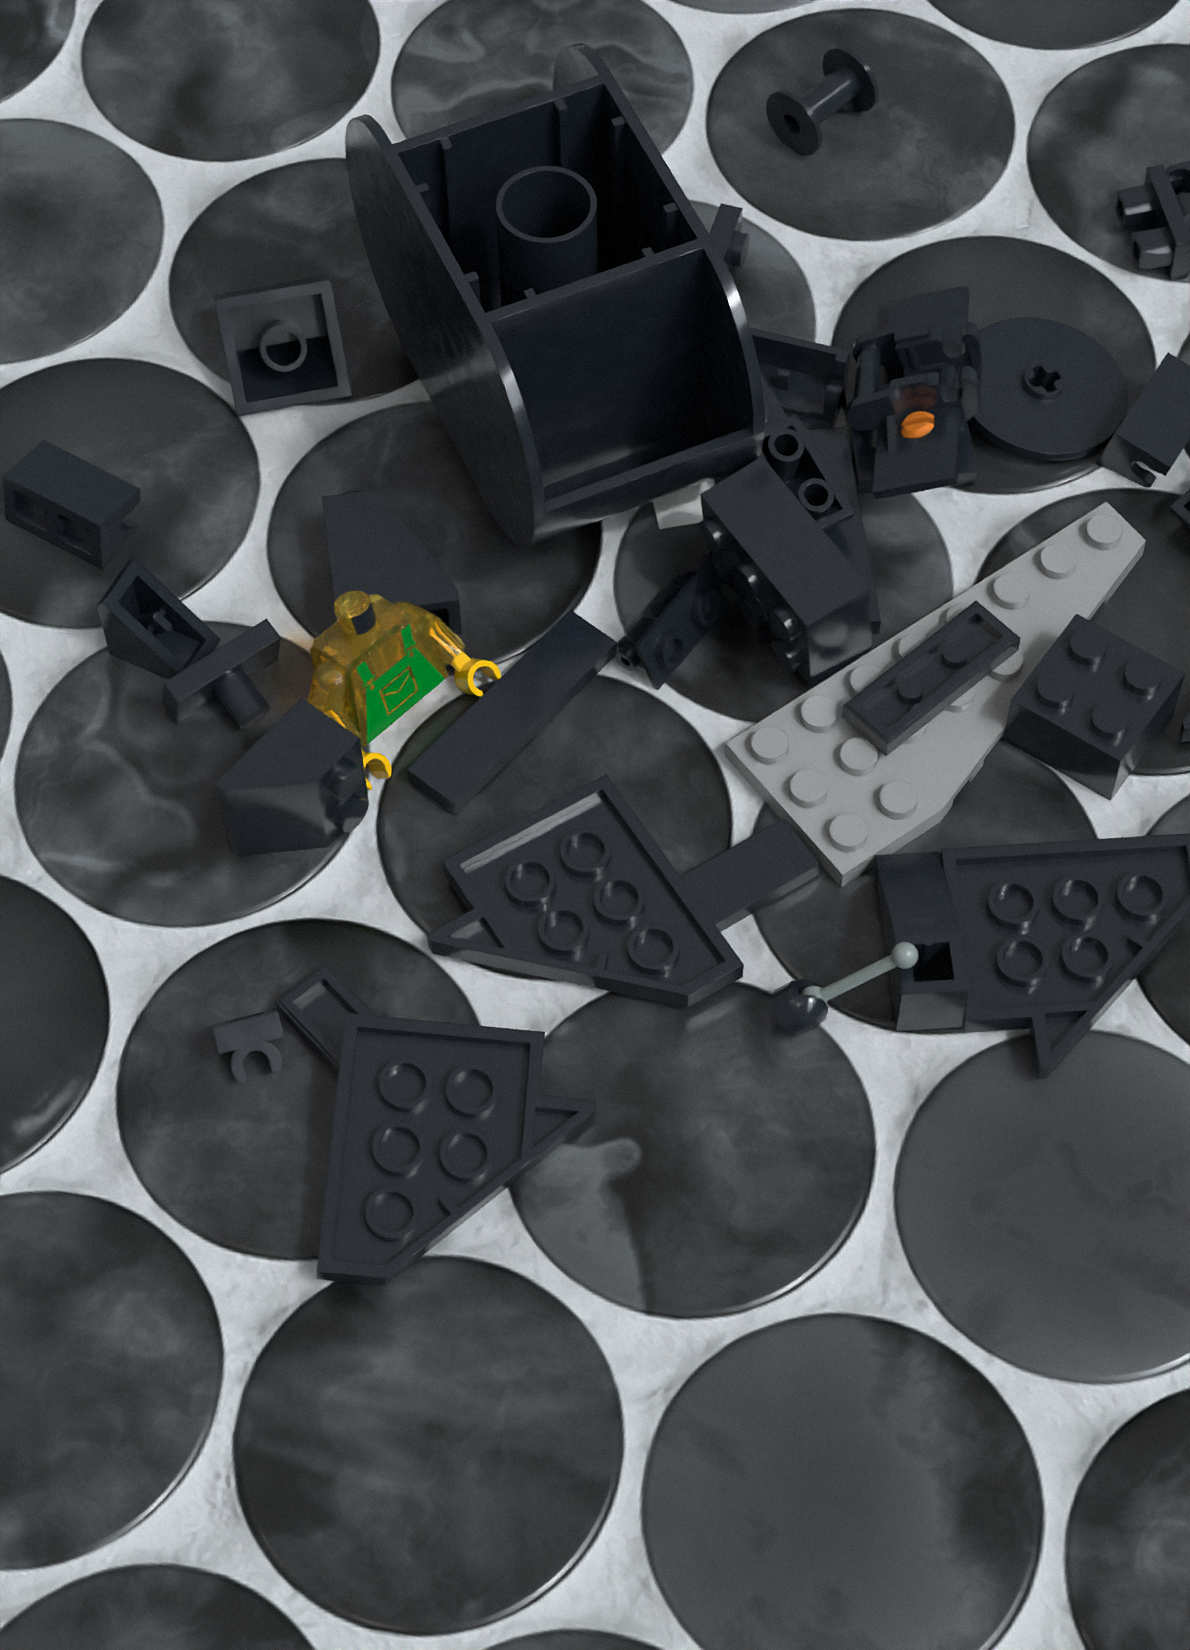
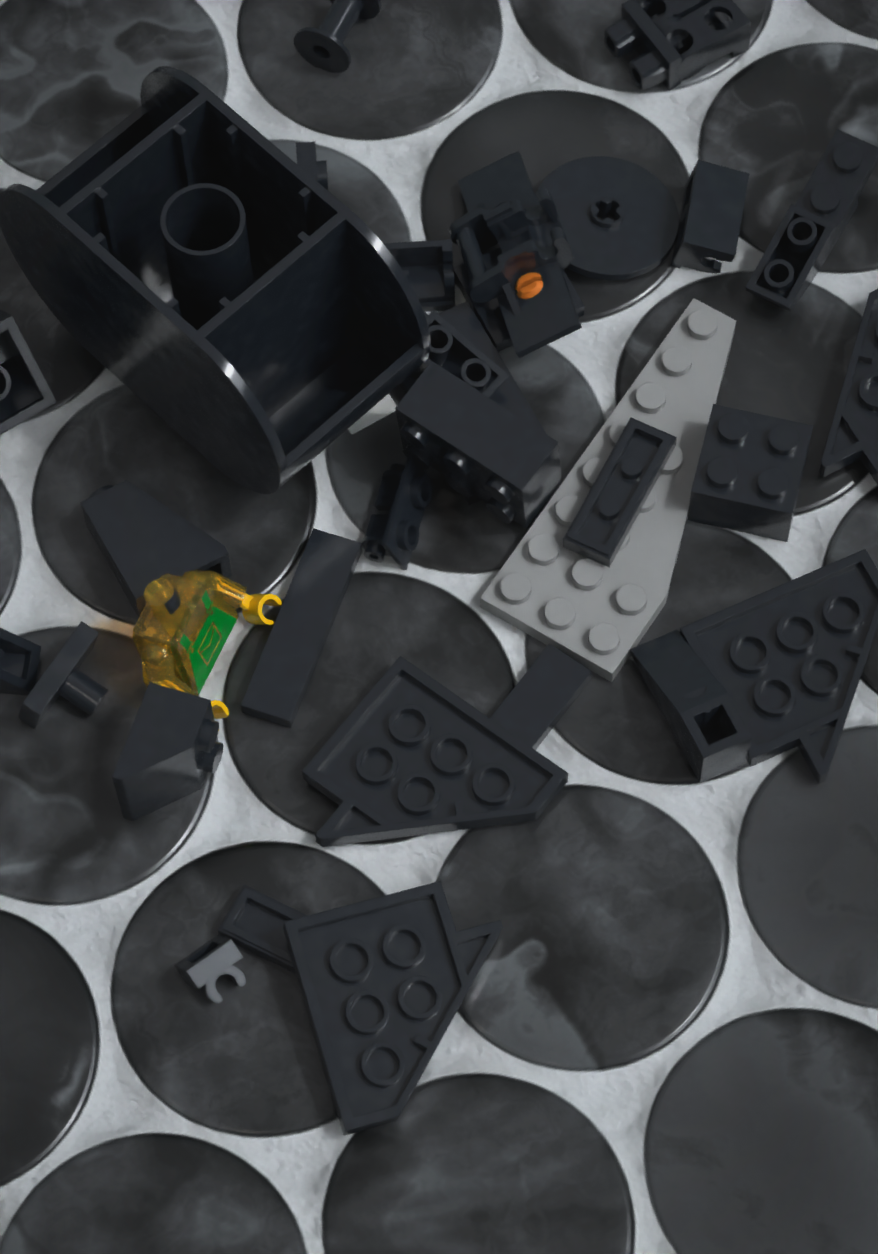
camera: 20 degrees left, 5 degrees up
hinge [772,942,918,1037] -> none

